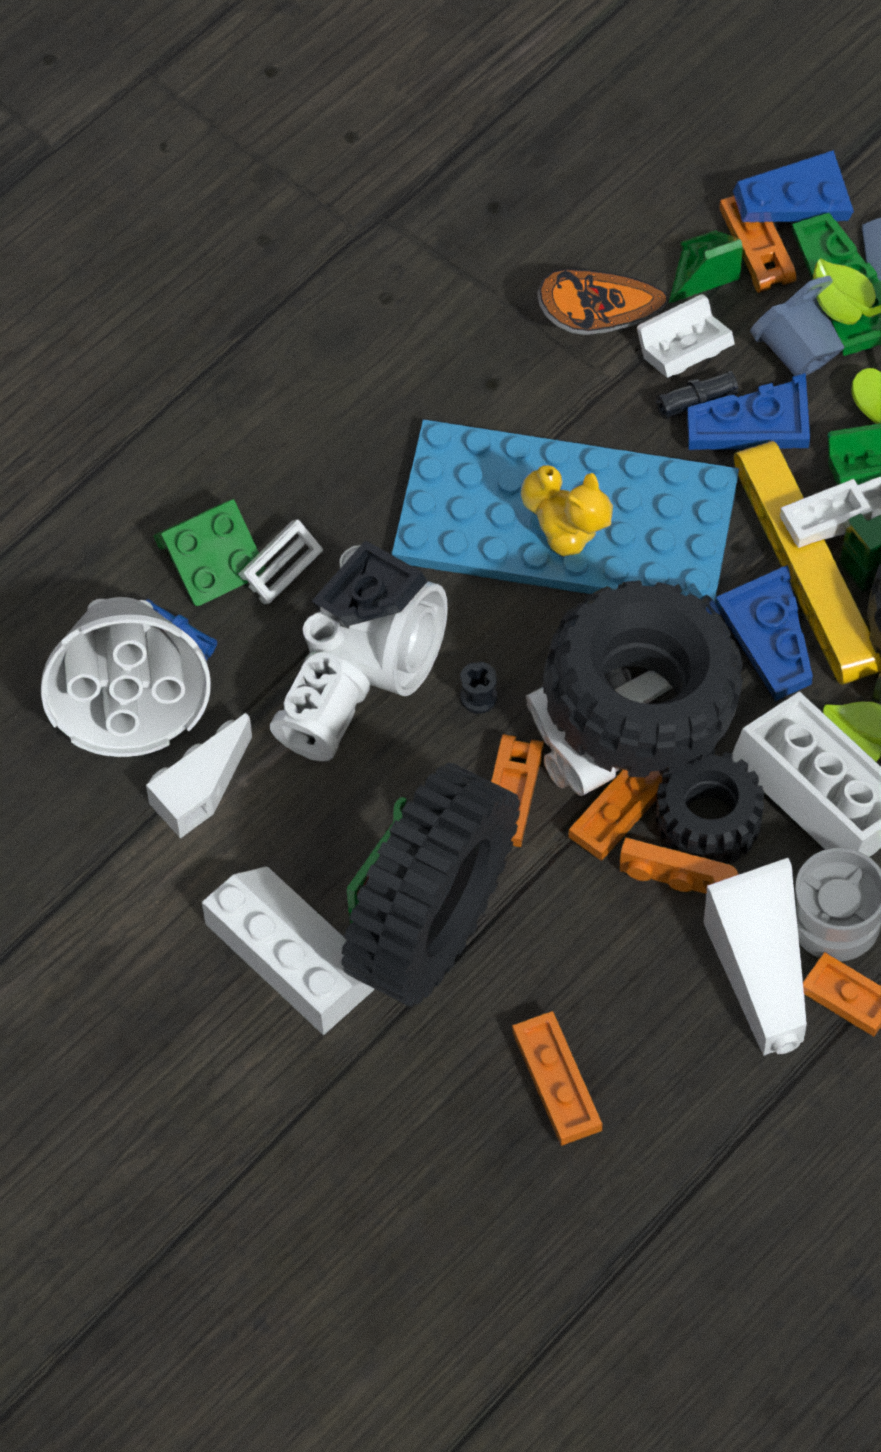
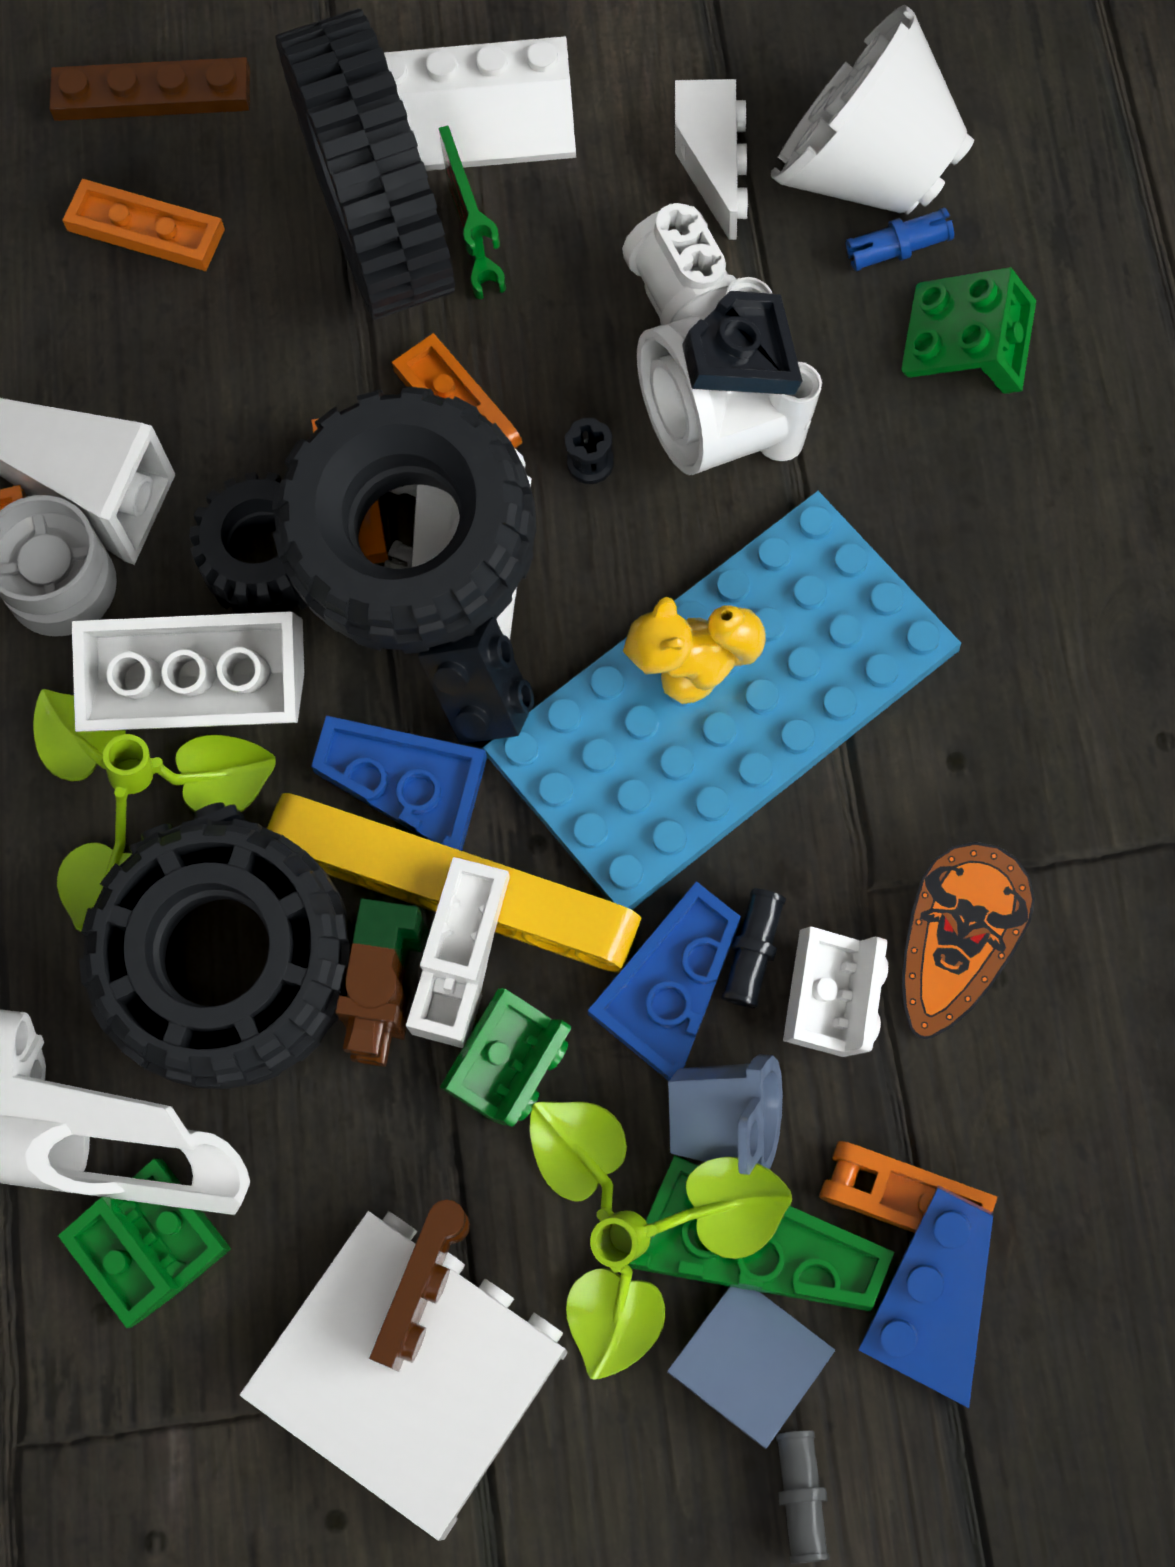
camera: 135 degrees right, 10 degrees up
white tile [238,519,323,604] -> none
orange plate [620,837,739,894] -> none
green slope [668,230,743,304] -> none
none -> reddish brown plate [49,57,250,121]

